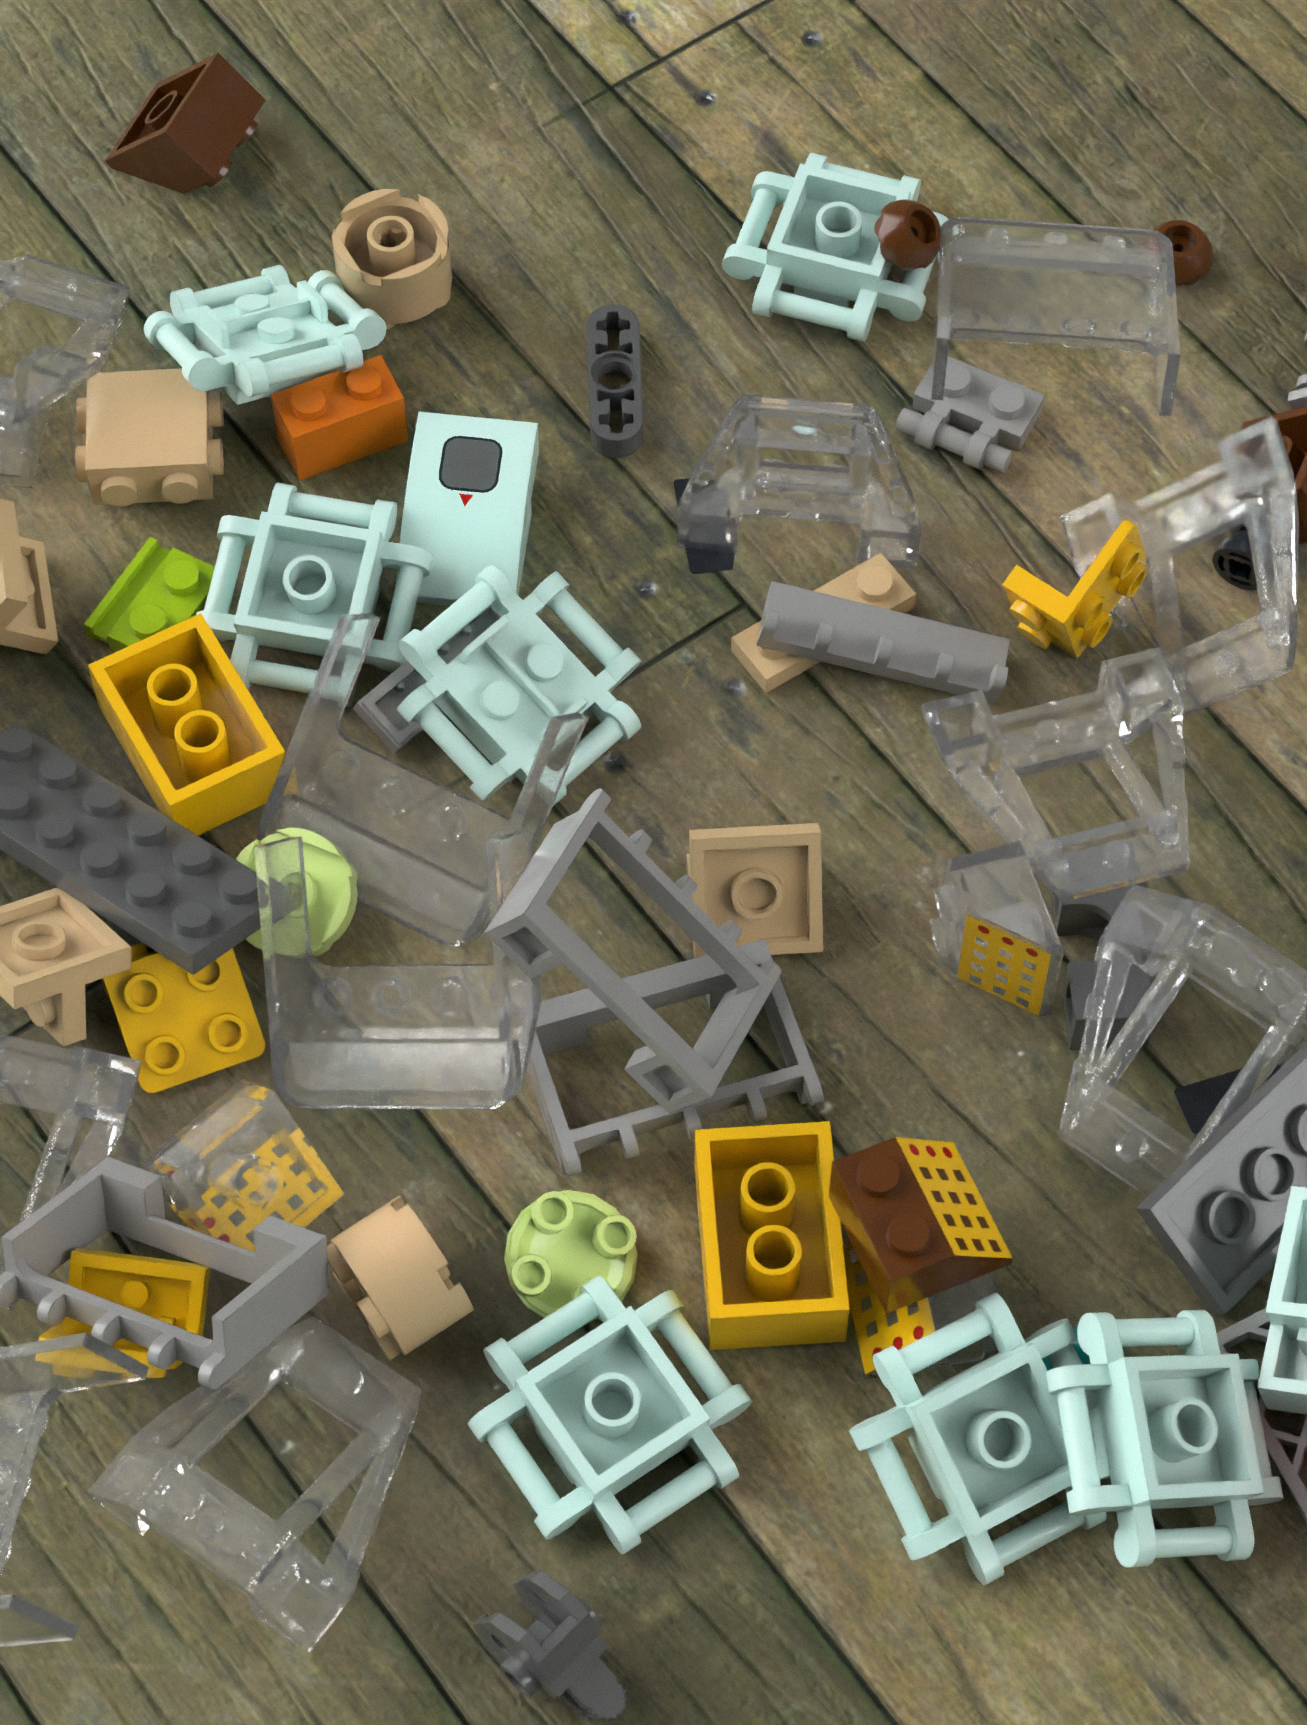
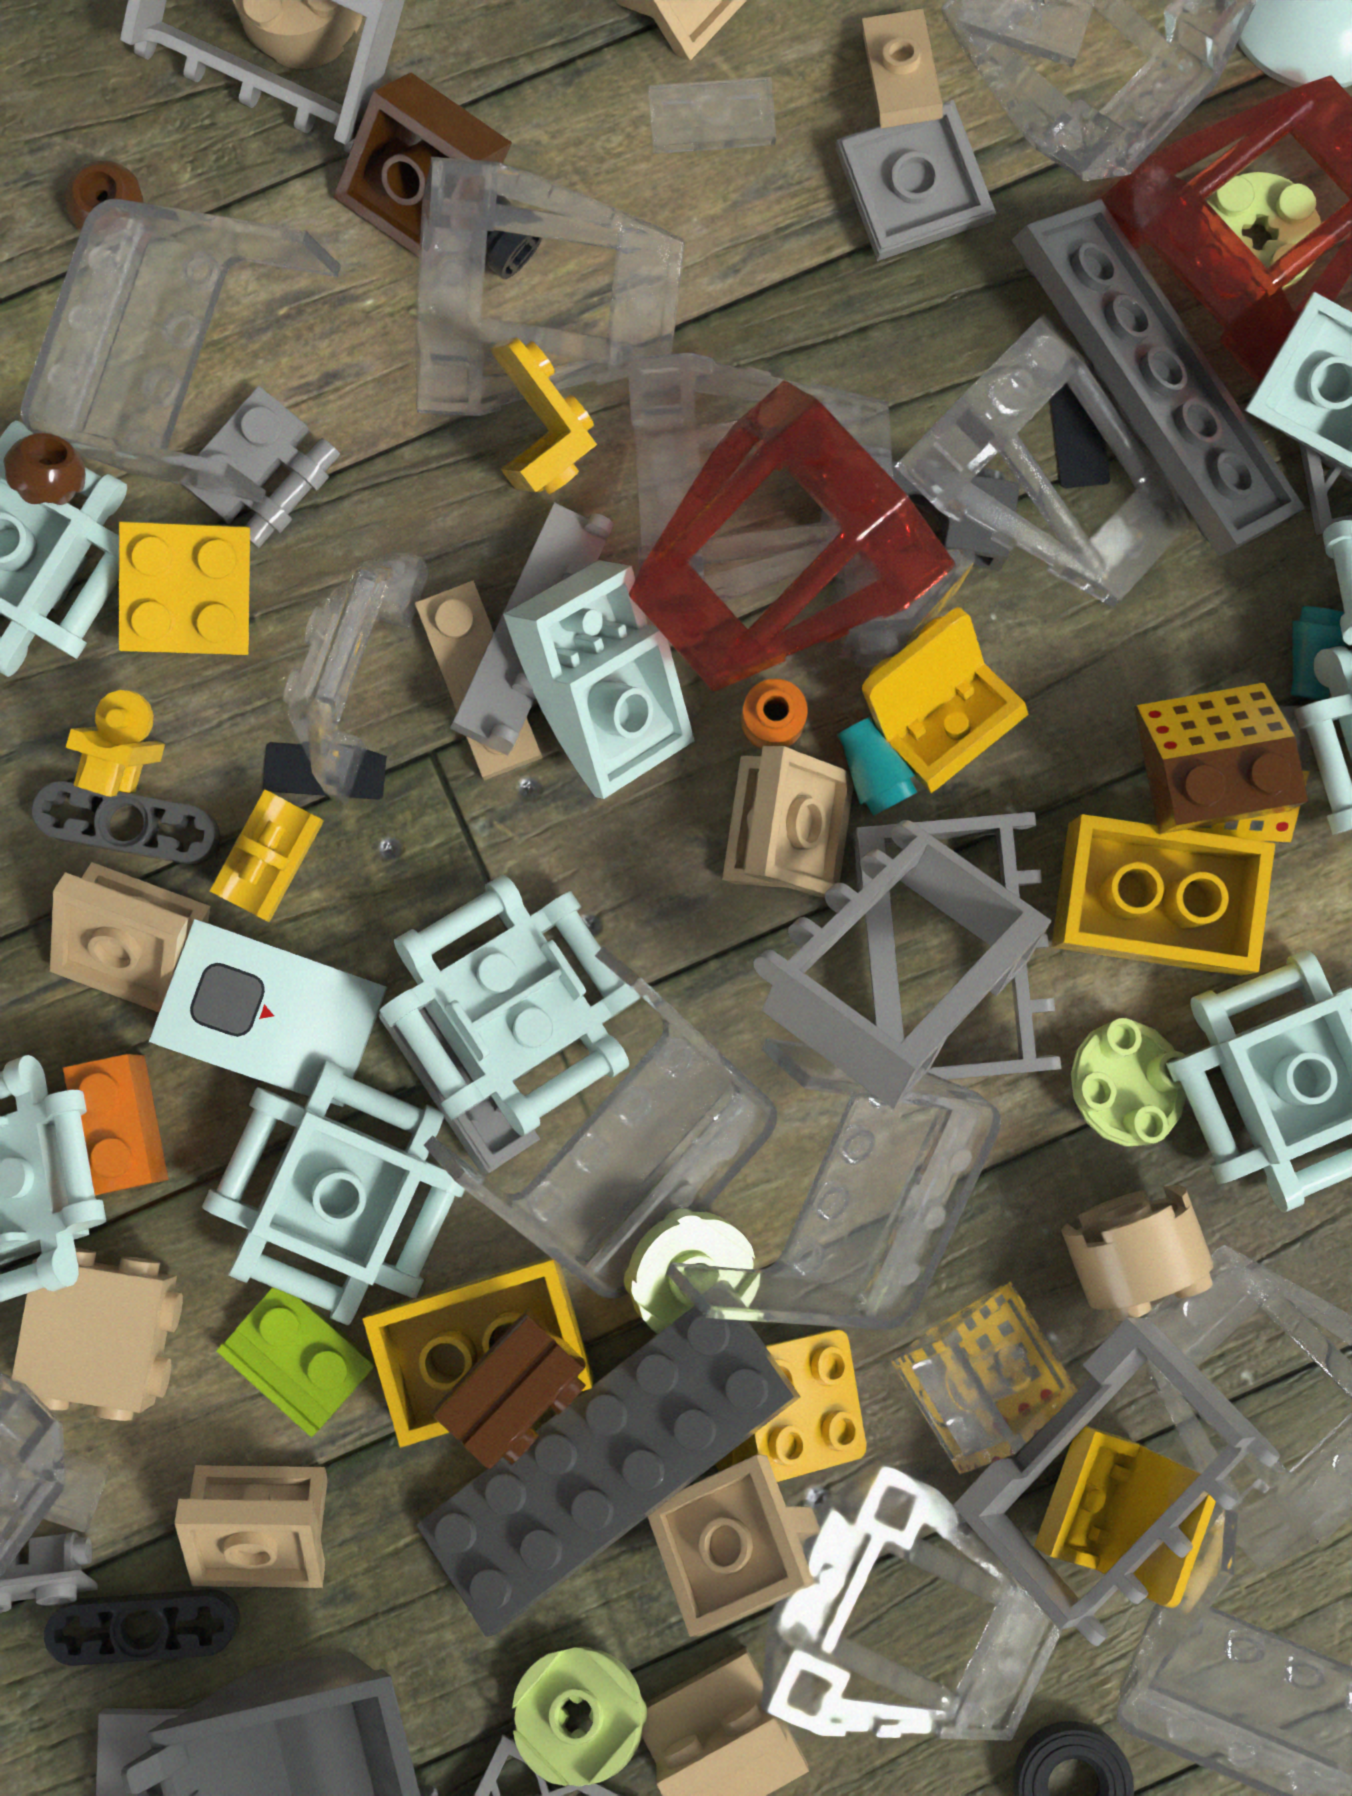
camera: 80 degrees left, 25 degrees up
none -> tan bracket [50,862,210,1013]
none -> yellow hips [66,690,165,797]
none -> yellow plate [119,521,250,655]
none -> yellow hips [210,789,324,922]
none -> reddish brown brick [431,1307,586,1469]
none -> light aqua slope [503,560,695,799]
none -> clear red windscreen [628,380,956,692]
none -> orange brick [741,678,808,749]
none -> teal cone [837,717,918,816]
none -> yellow bracket [862,607,1029,794]

